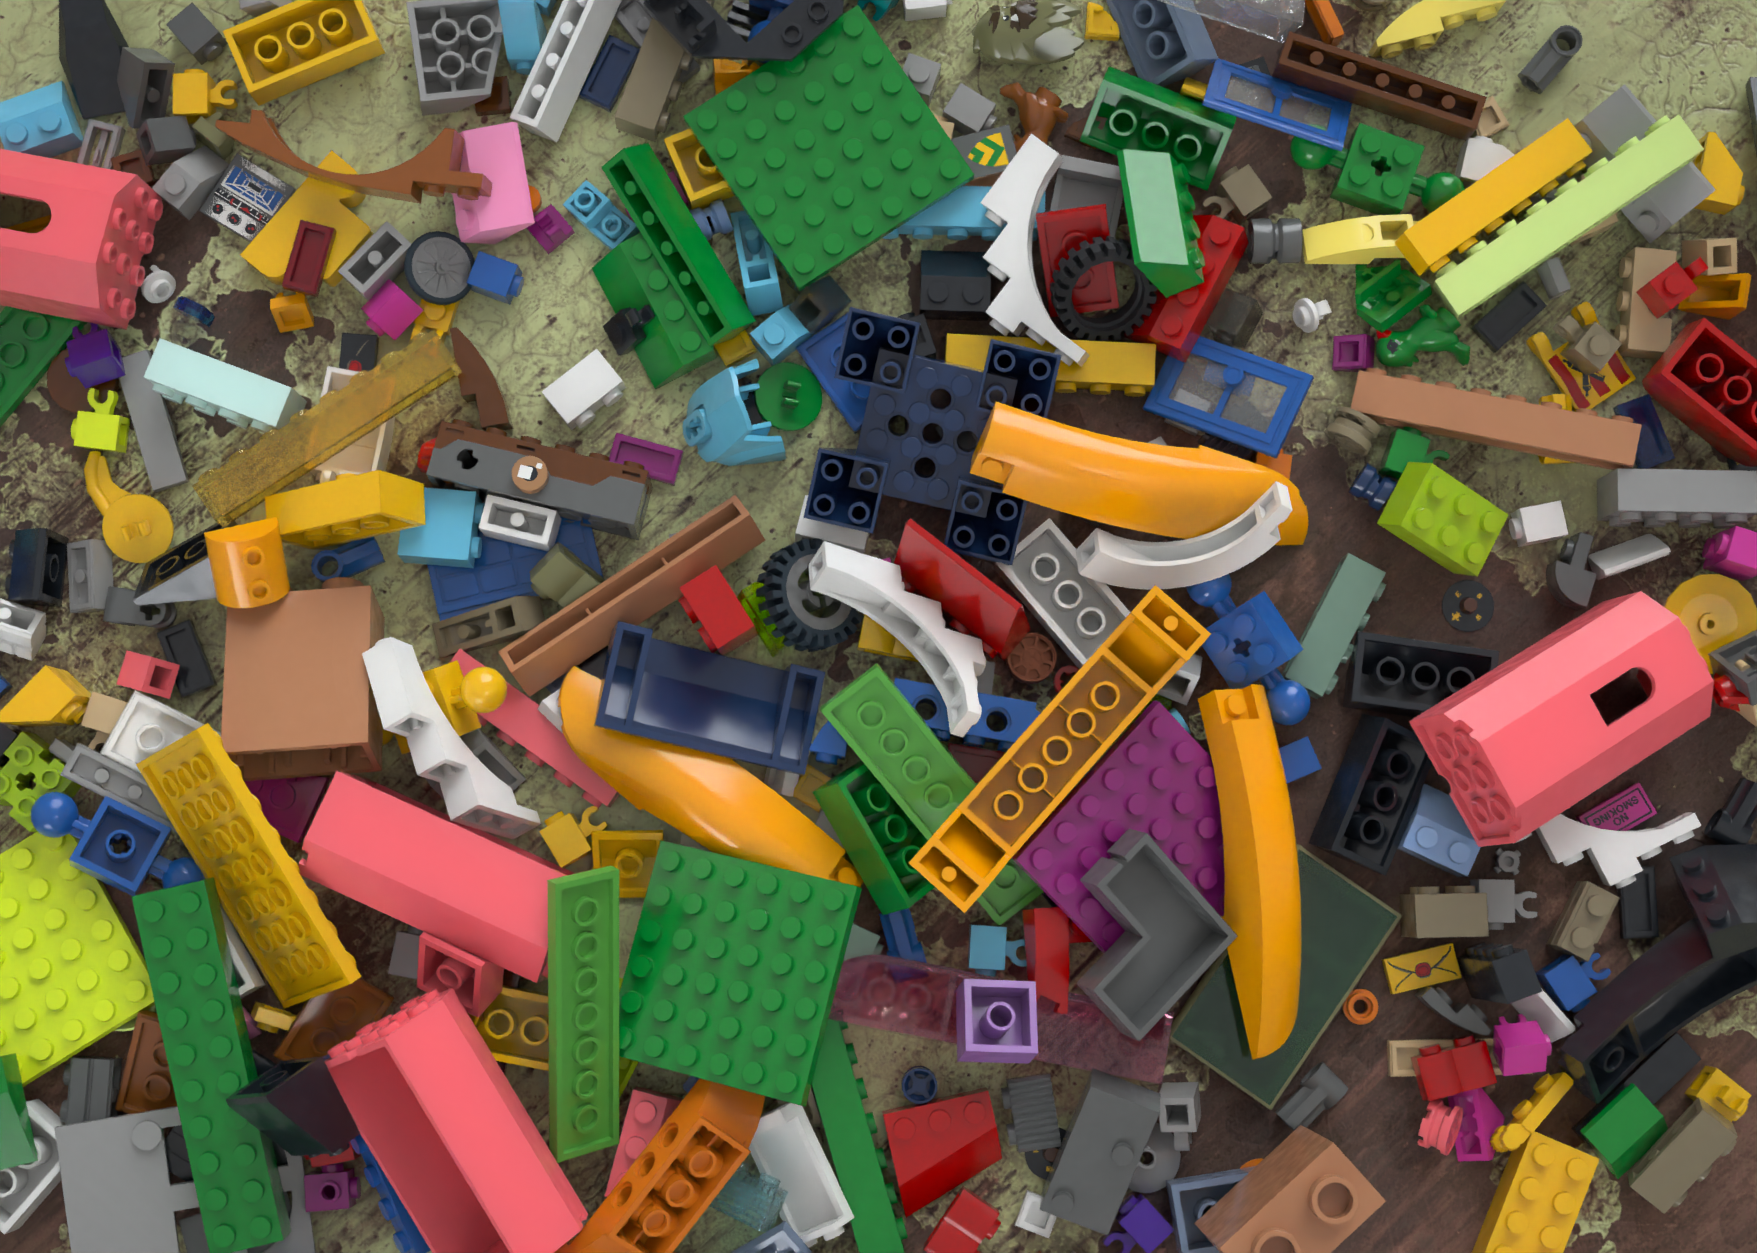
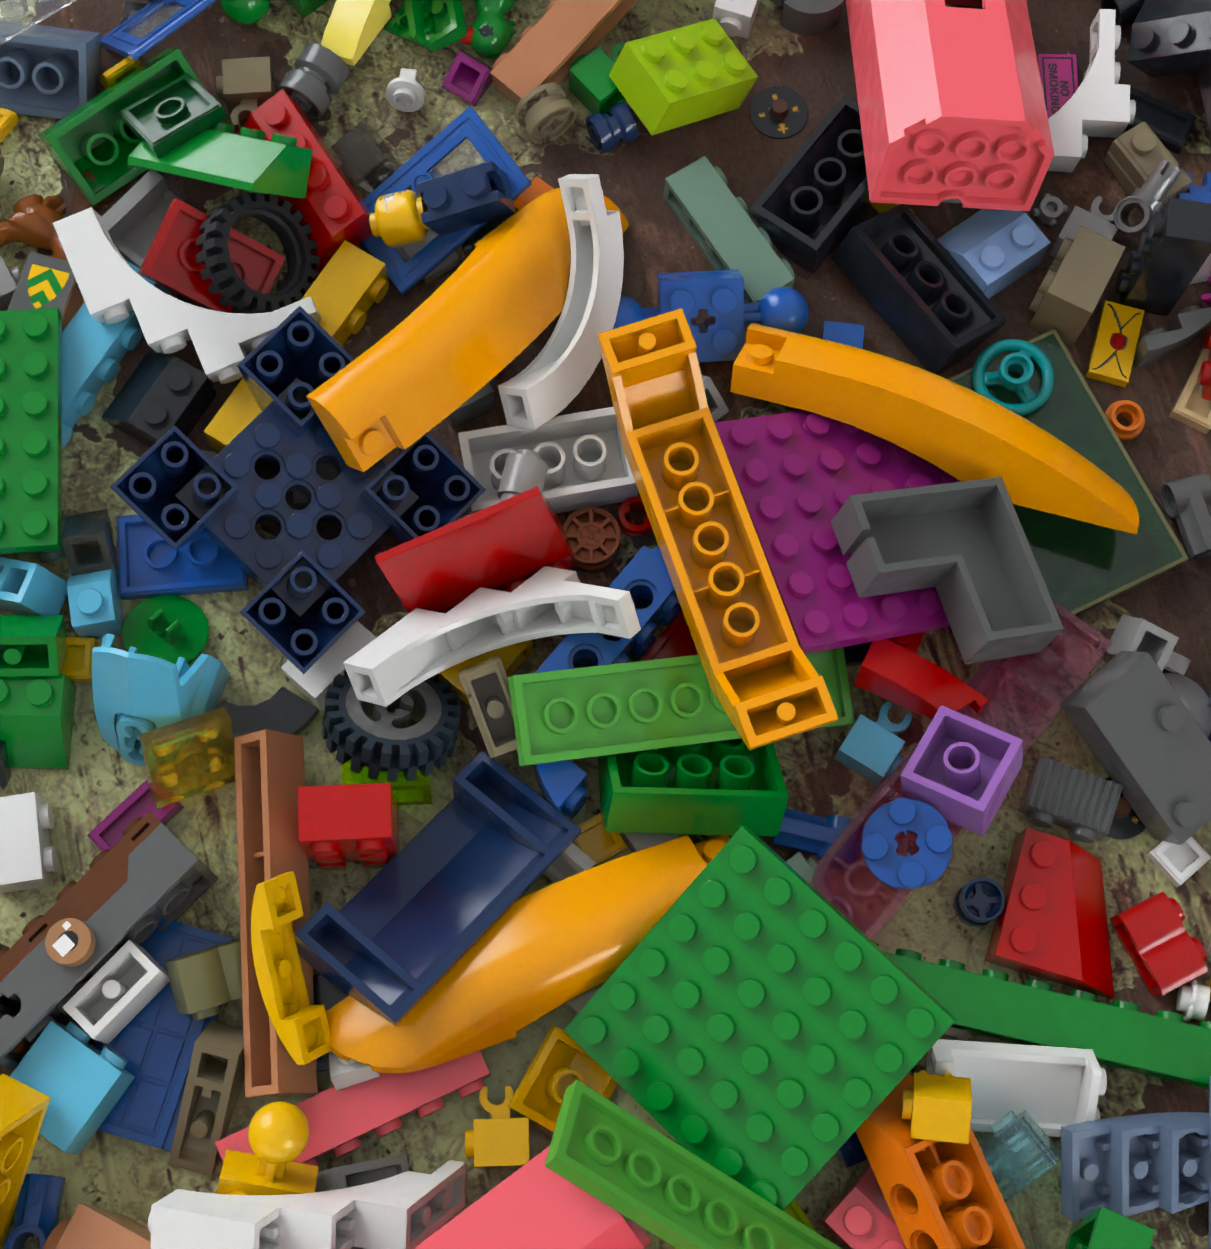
camera: 60 degrees left, 10 degrees down
none -> dark green tile [119,73,227,158]
none -> clear yellow plate [139,707,235,809]
none -> black tile [199,687,320,751]
none -> yellow slope [251,871,331,1065]
none -> yellow head [369,190,430,248]
none -> dark blue brick [415,161,515,236]
none -> dark tan brick [458,656,517,758]
none -> light grey brick [497,449,548,502]
none -> blue plate [862,798,953,890]
none -> yellow brick [902,1070,972,1144]
none -> teal piece [972,339,1055,416]
none -> flat silver pin [1113,157,1183,237]

